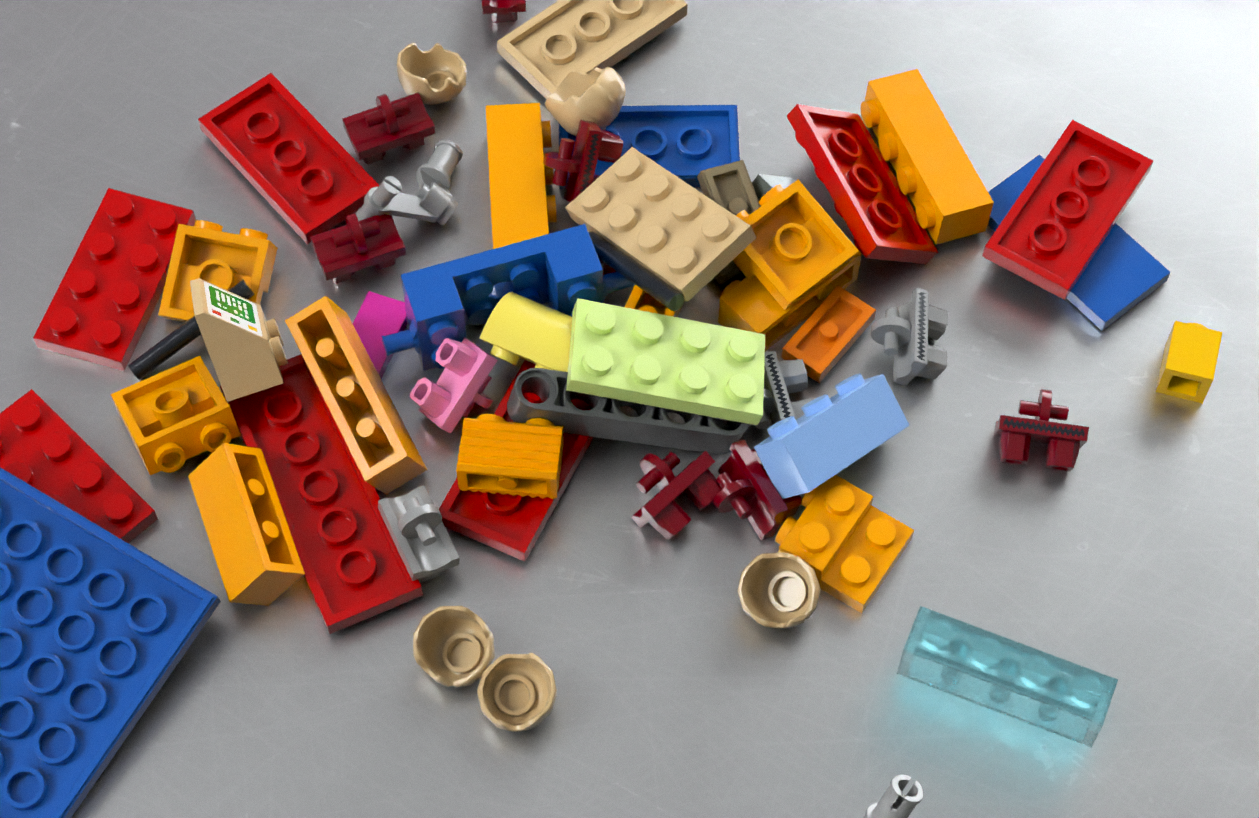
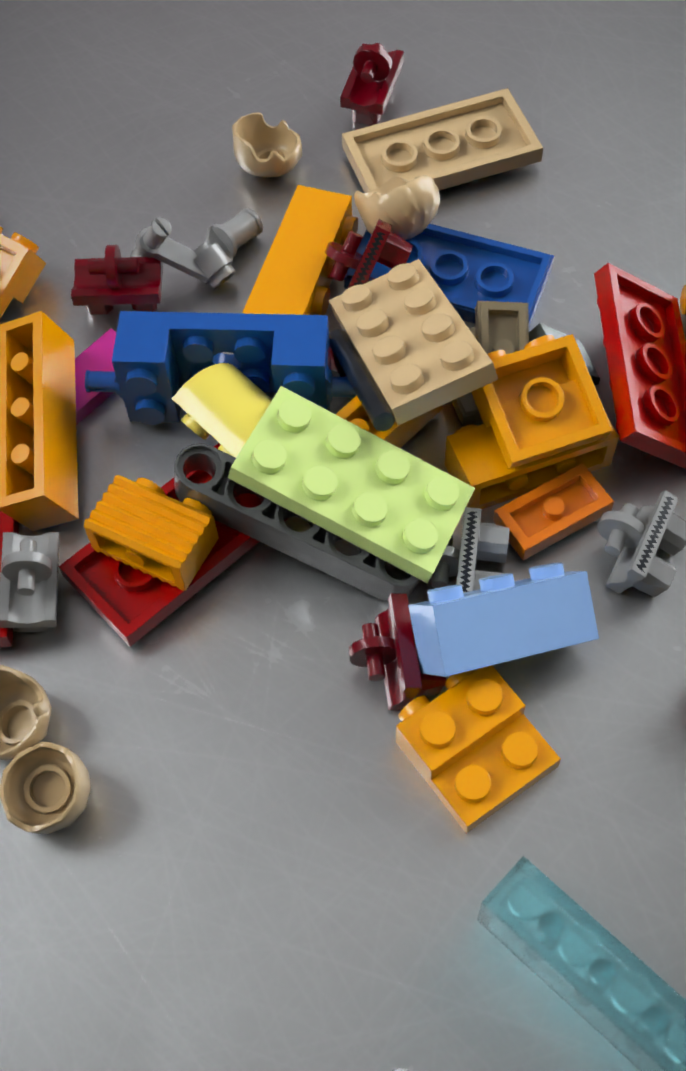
camera: 25 degrees right, 0 degrees up
red plate [198,73,380,245] -> none
dark red hips [342,93,436,165] -> none
bright pink hips [410,338,498,434] -> none
dark red hips [631,451,722,540] -> none
tan hair [737,552,821,629] -> none

